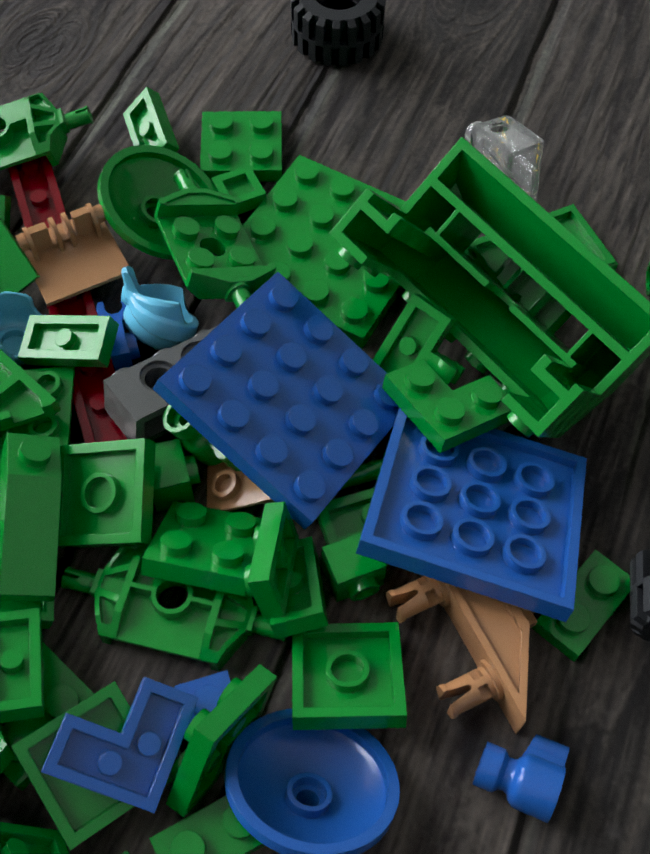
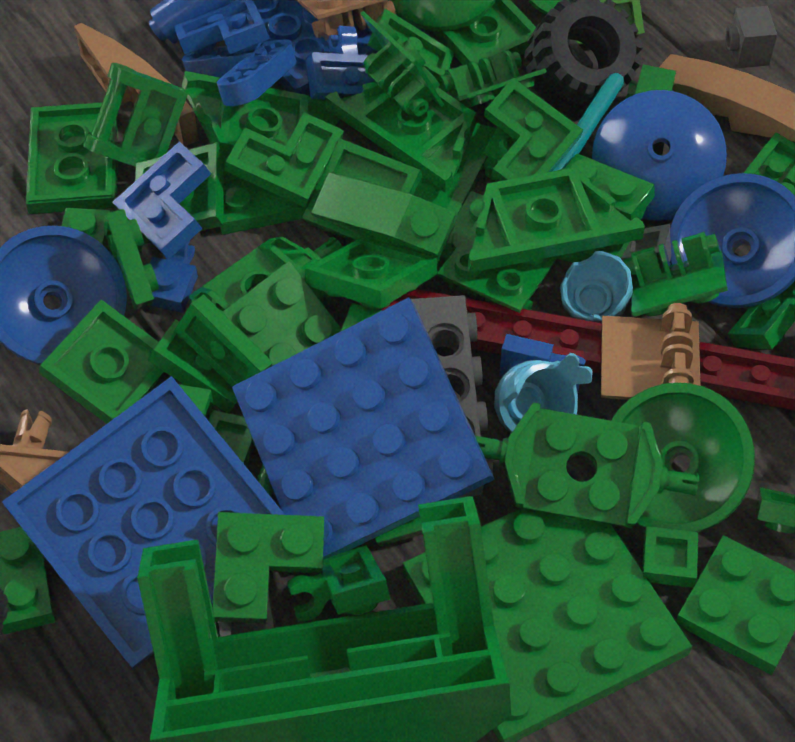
camera: 125 degrees right, 5 degrees down
plate [17,315,119,368] -> none

